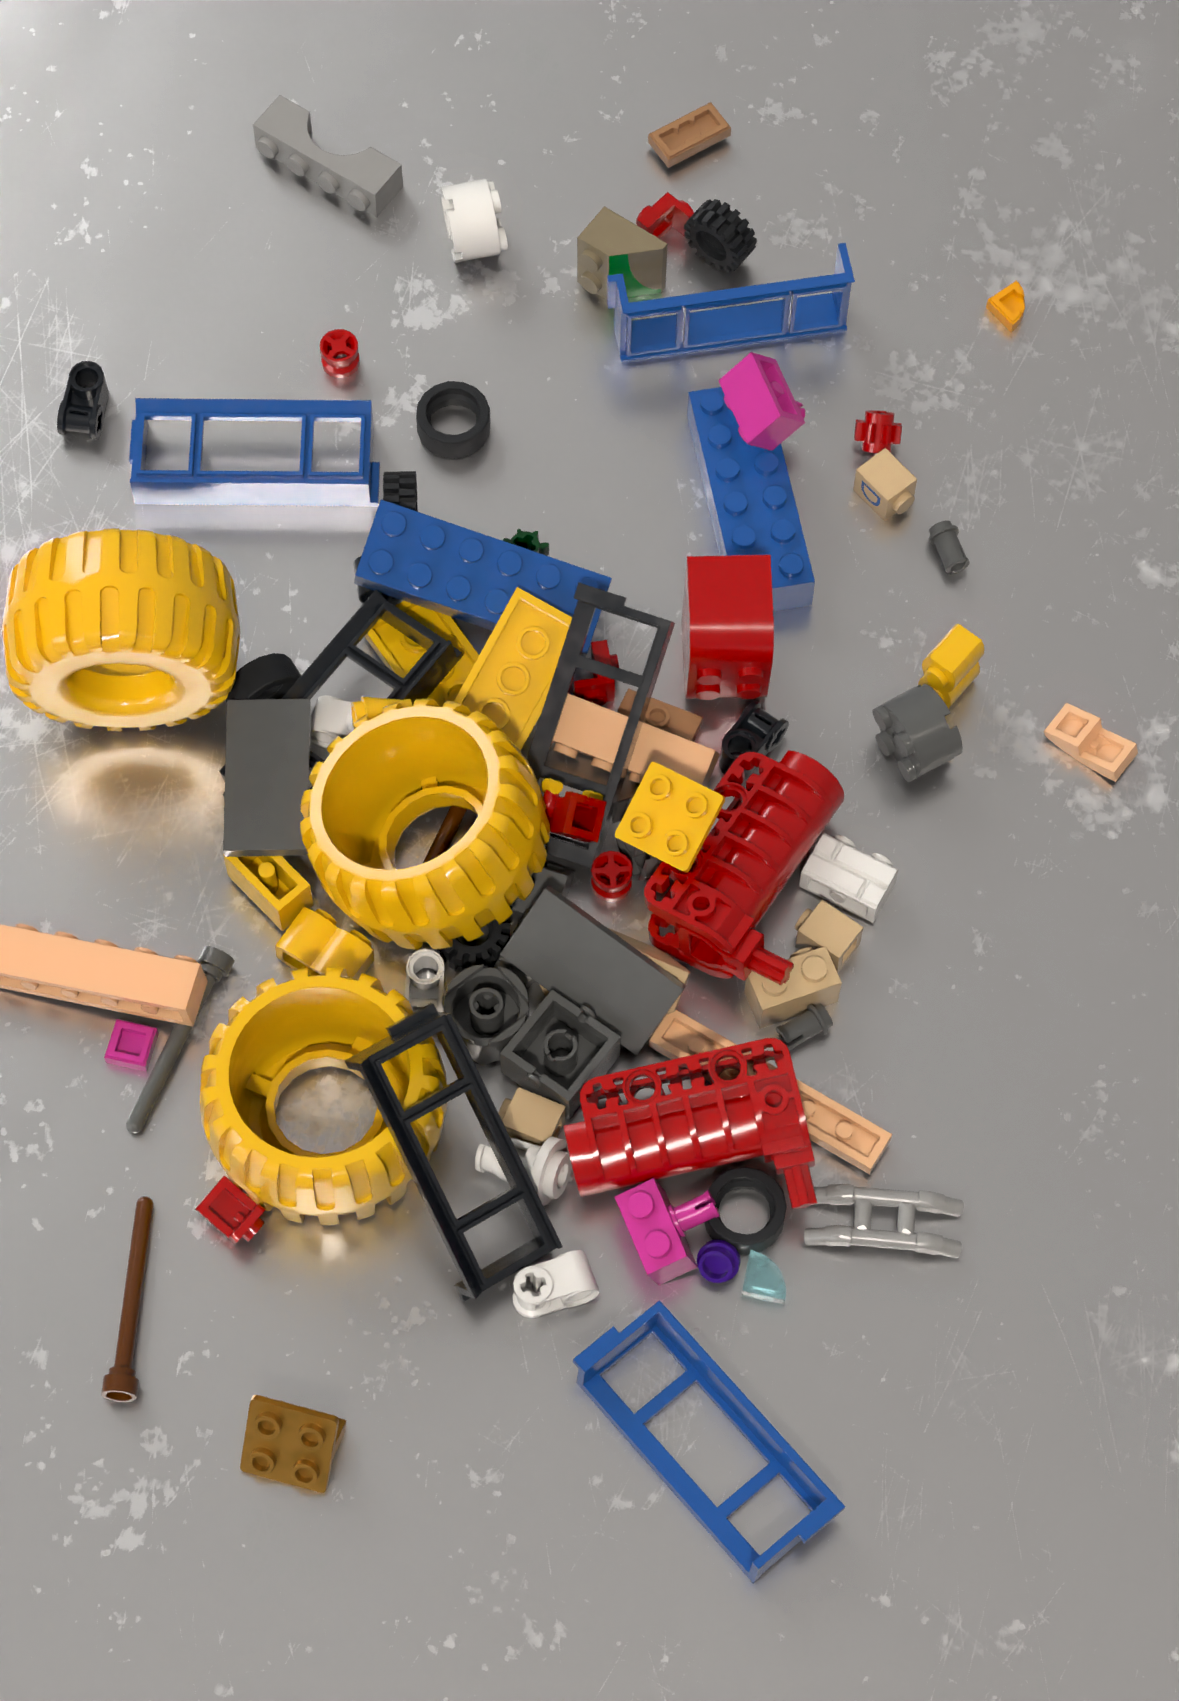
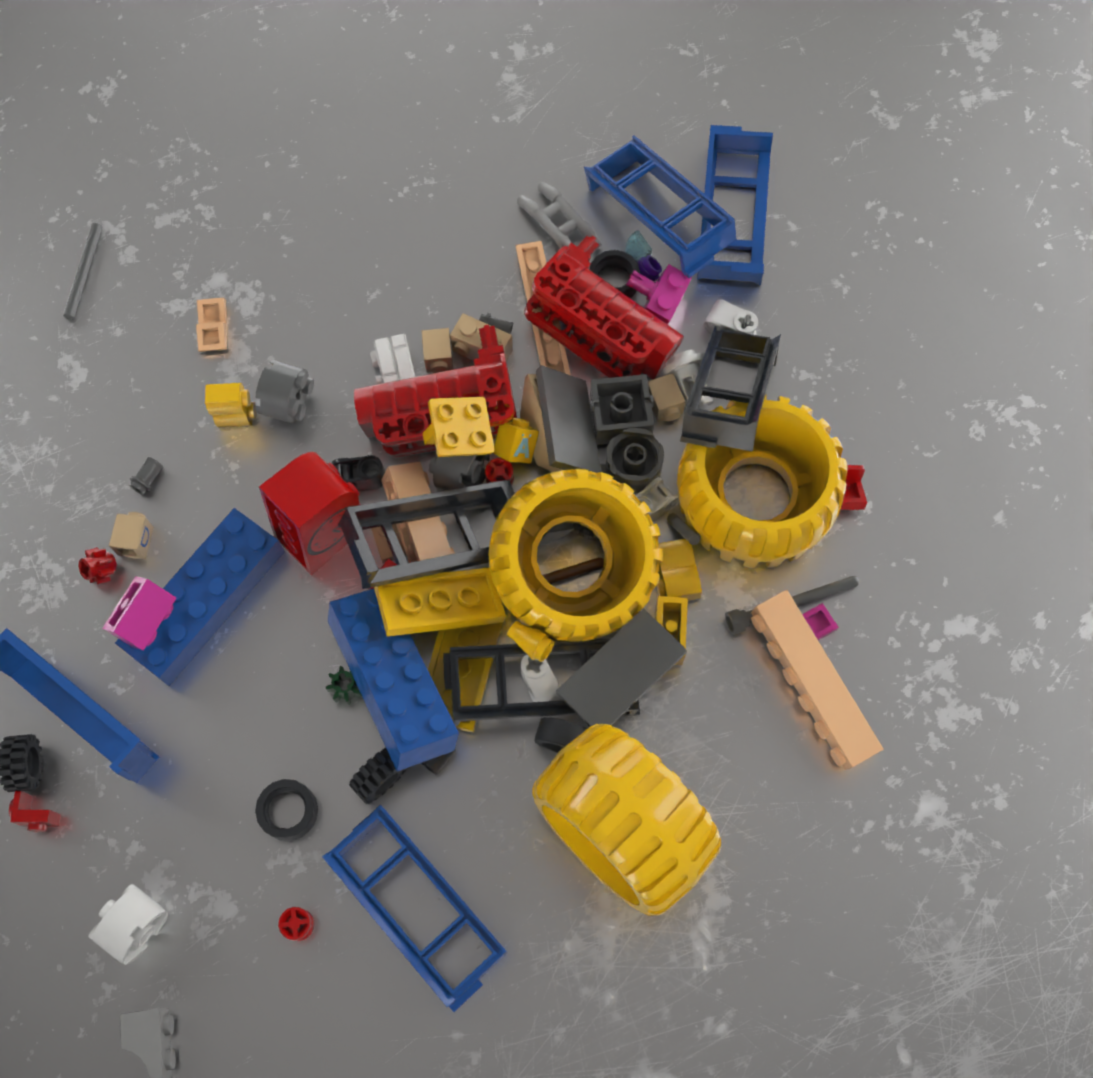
camera: 130 degrees left, 5 degrees up
black piece [57,361,109,440] -> none
reddish brown piece [101,1196,153,1402] -> none
pearl gold bracket [240,1395,347,1493] -> none
red piece [541,778,607,842] -> none
dark tan slope [577,206,668,299] -> none
none -> yellow brick [493,418,539,464]
none -> blue piece [584,135,737,278]

